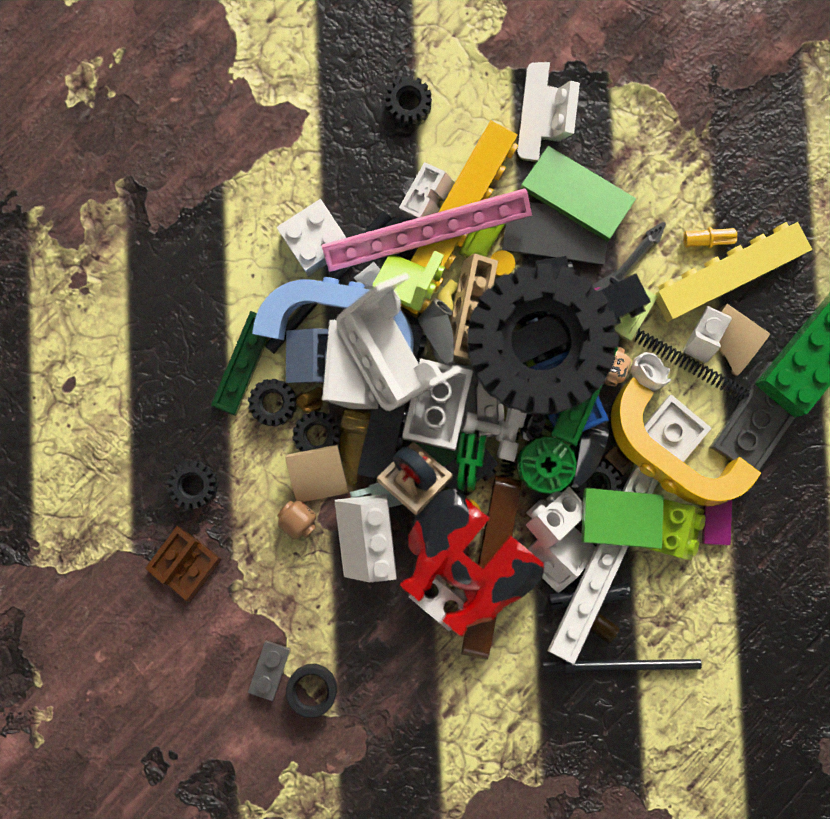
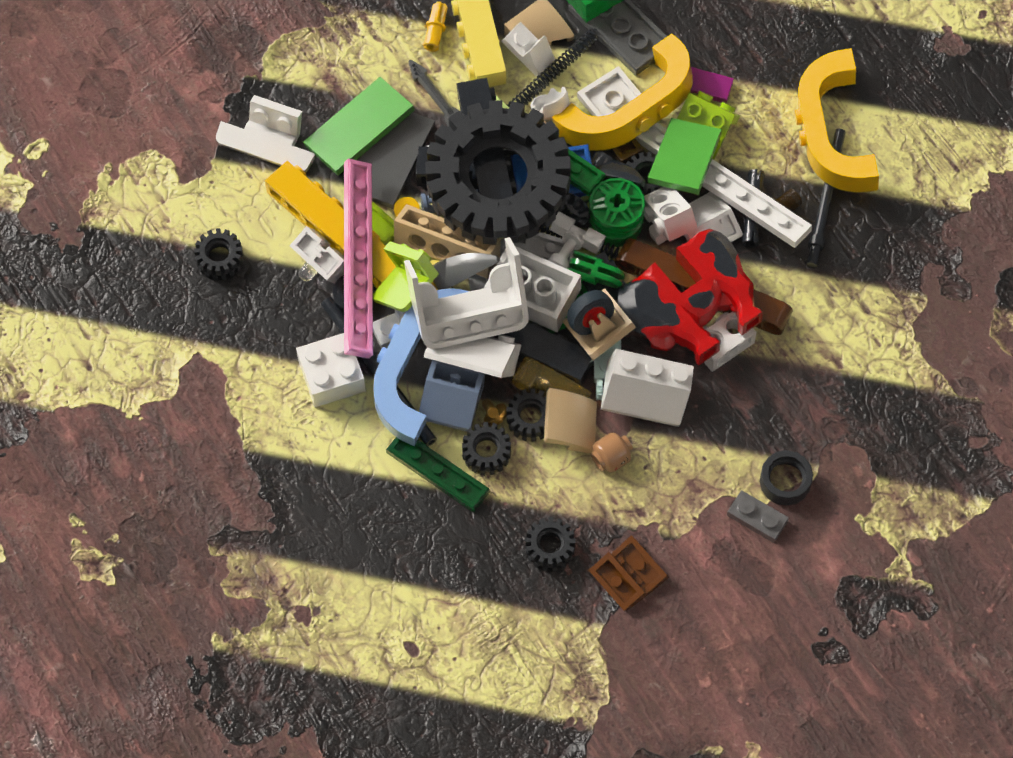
camera: 75 degrees left, 20 degrees down
none -> yellow arch [794,48,879,192]

